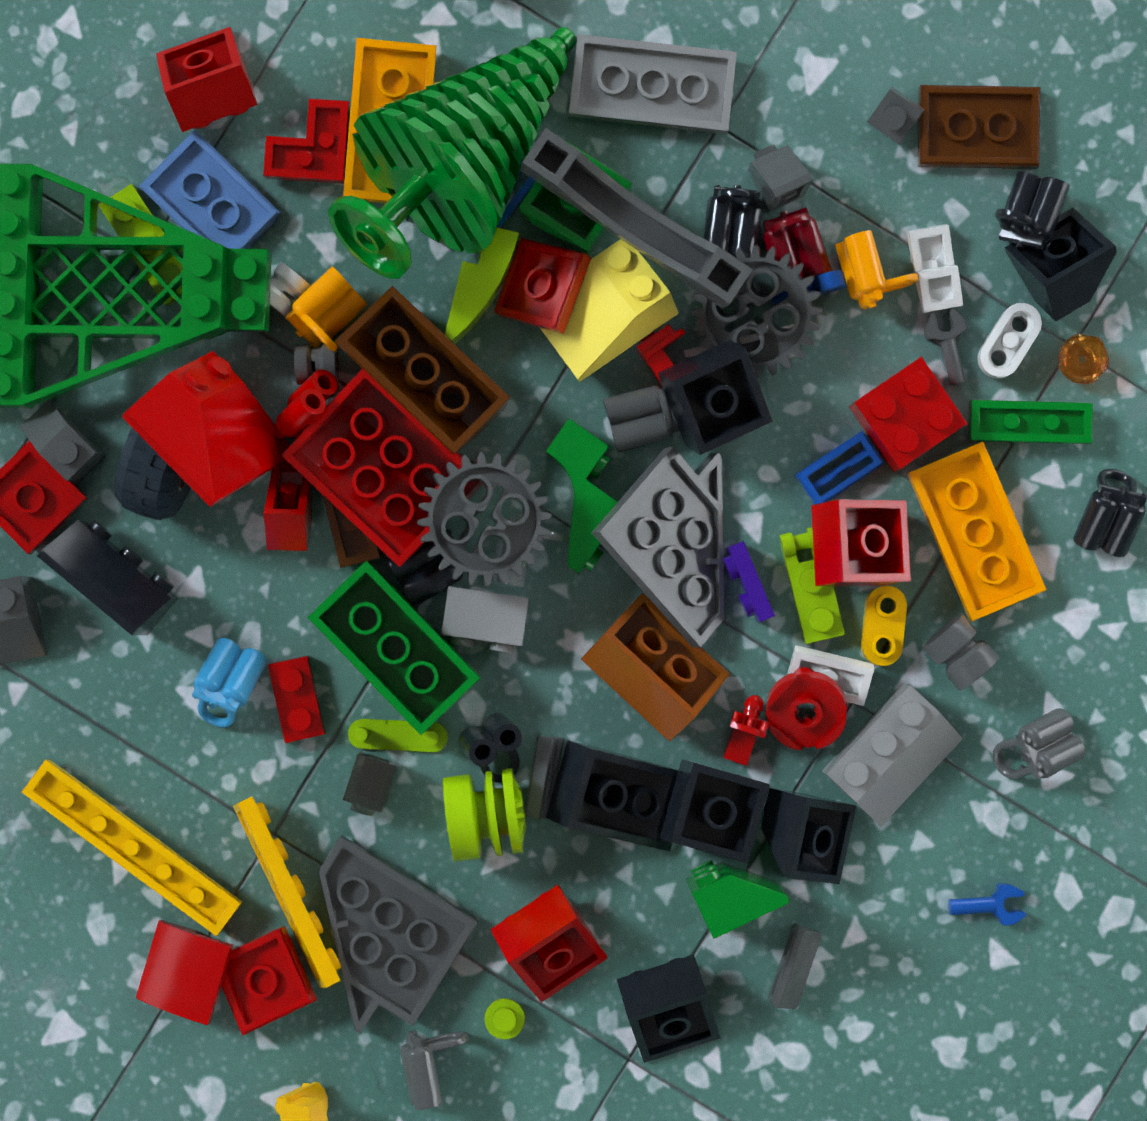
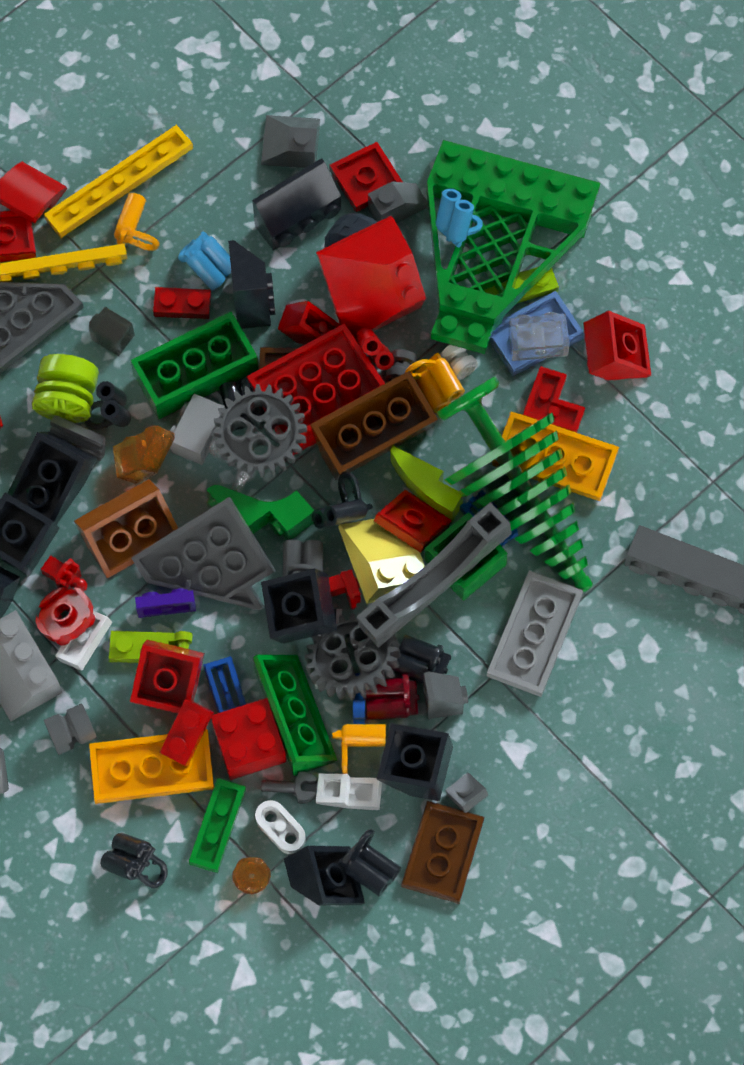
camera: 105 degrees right, 20 degrees down
lime piece [348,719,448,752] -> none
yellow plate [861,586,907,666] -> none
none -> clear orange slope [112,426,175,484]
none -> light orange piece [114,193,160,251]
none -> red plate [159,699,214,766]
none -> black slope [228,240,276,329]
none -> green slope [253,655,337,777]
none -> black piece [312,472,373,529]
none -> black slope [377,723,453,801]
none -> dark azure piece [435,189,483,248]
none -> clear brick [508,312,570,361]

